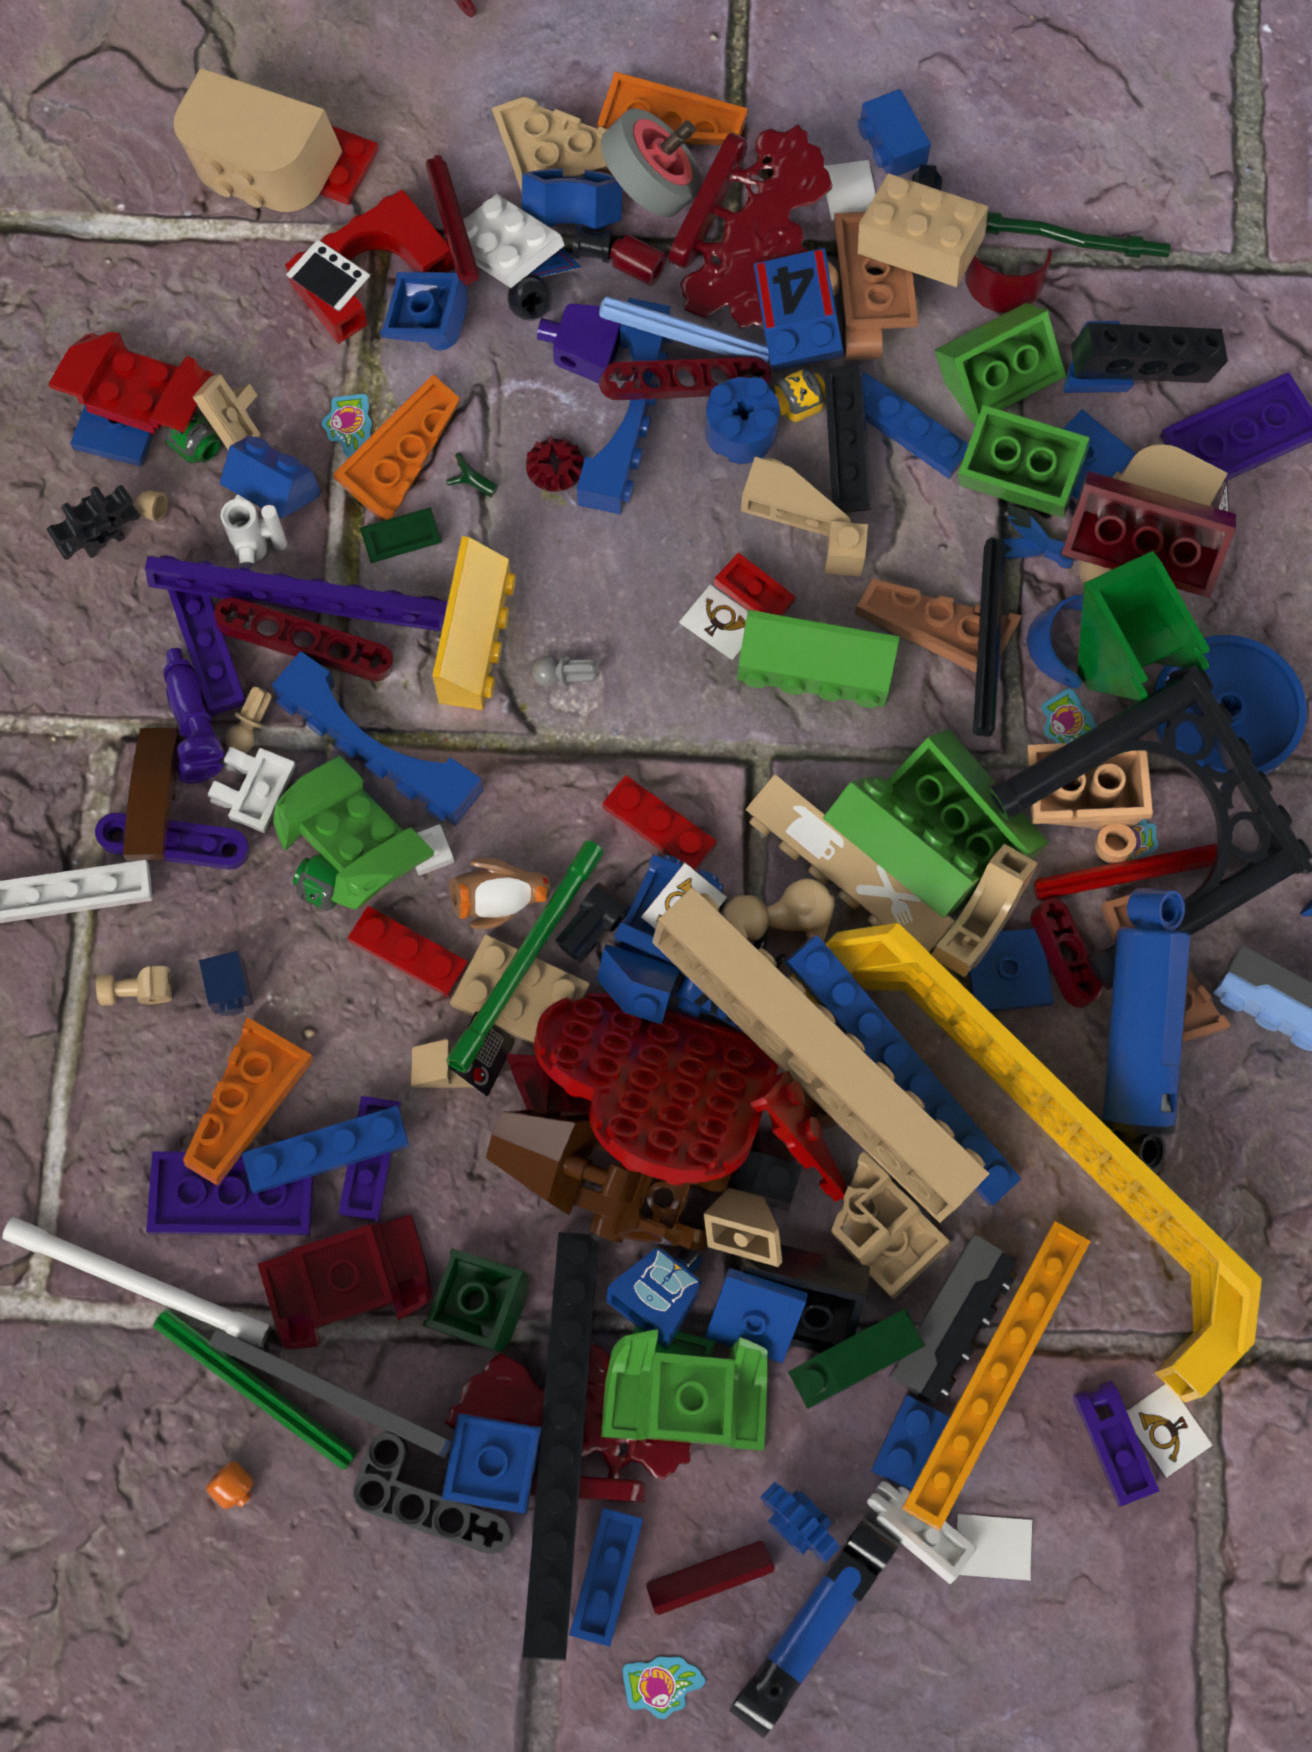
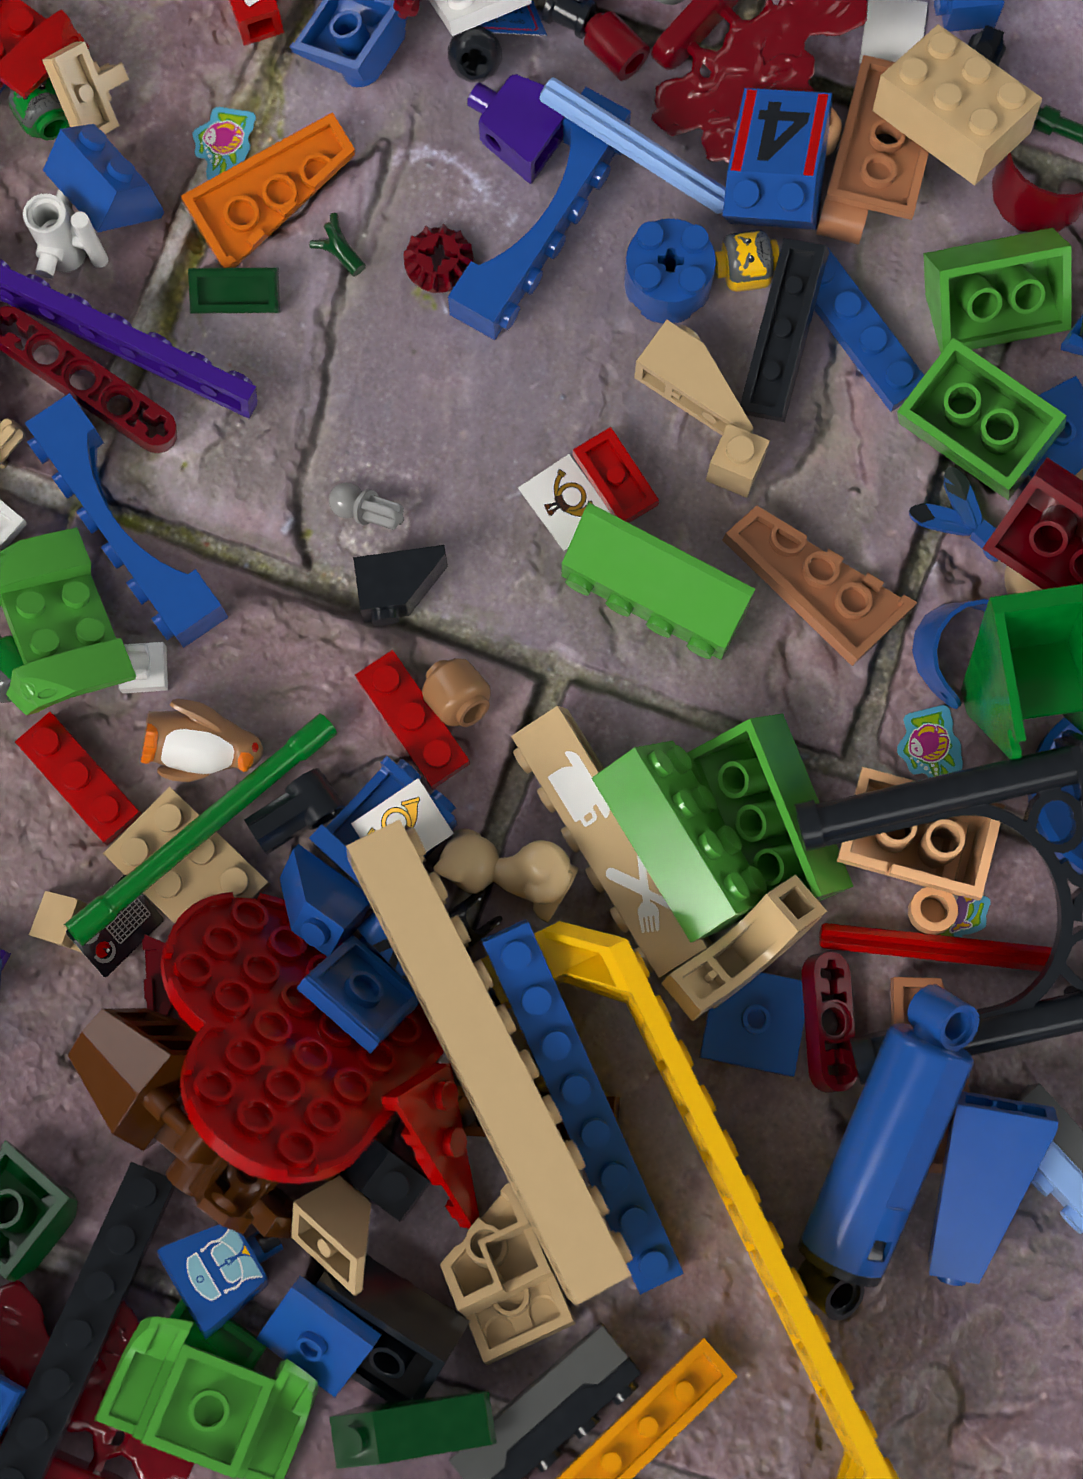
camera: 20 degrees right, 5 degrees up
yellow slope [432,536,516,710] -> none
dark red beam [599,357,771,400] -> none
black axle [973,537,1005,737] -> none
none -> blue plate [297,935,420,1054]
none -> black slope [353,545,448,626]
none -> medium nougat head [422,658,491,727]
none -> blue slope [928,1091,1058,1286]

